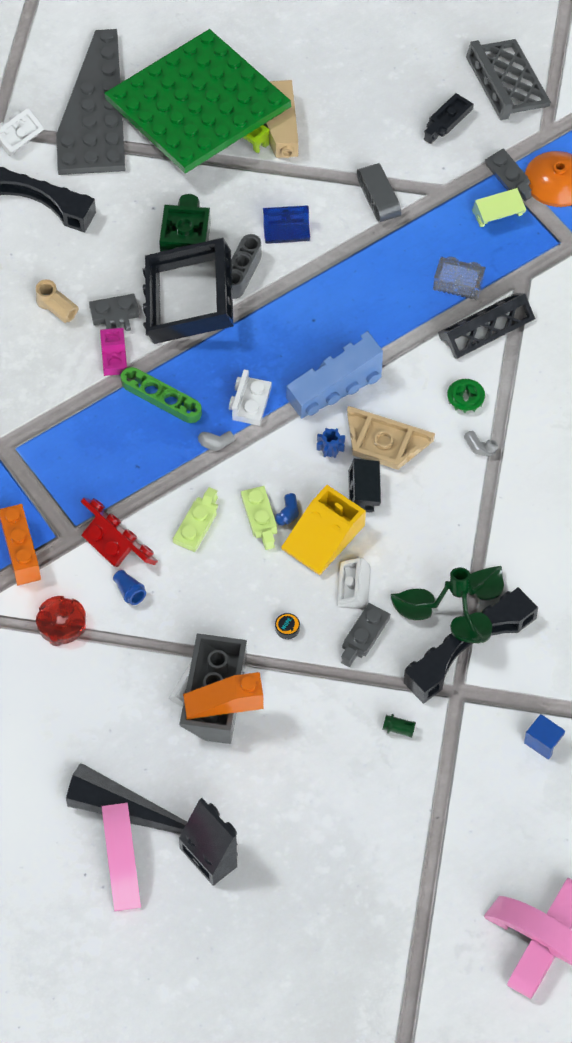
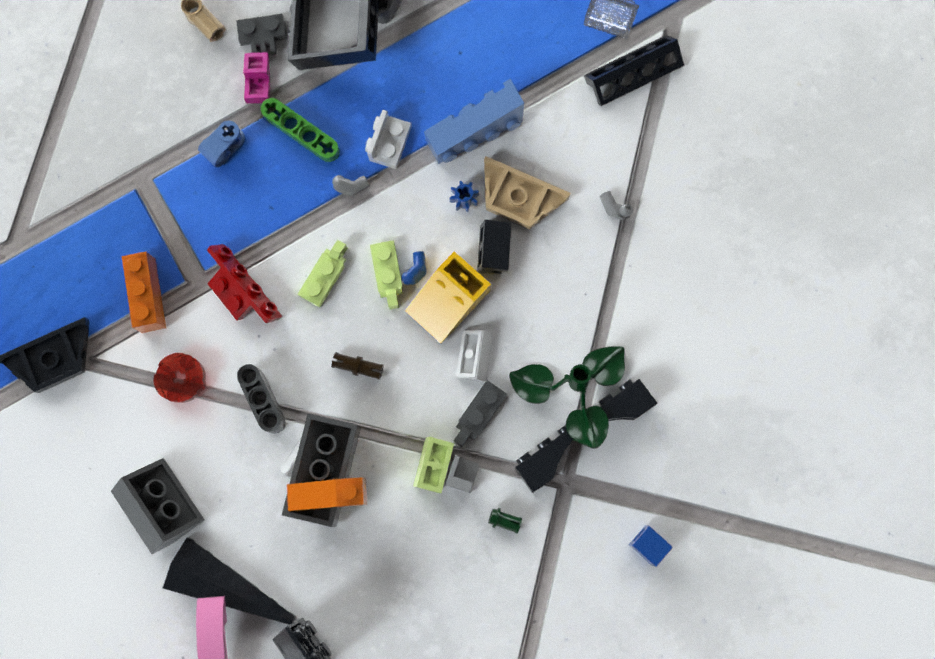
camera: 10 degrees right, 20 degrees up
blue cone [113,570,146,605] -> none
tile [275,613,300,639] -> none
green gear [447,379,485,413] -> none
none -> dark grey slope [111,458,205,555]
none -> medium blue piece [198,121,245,168]
none -> dark grey beam [237,364,286,434]
none -> dark brown pin [331,352,384,380]
none -> yellowish green hinge [413,437,454,494]
none -> light grey panel [445,455,479,493]

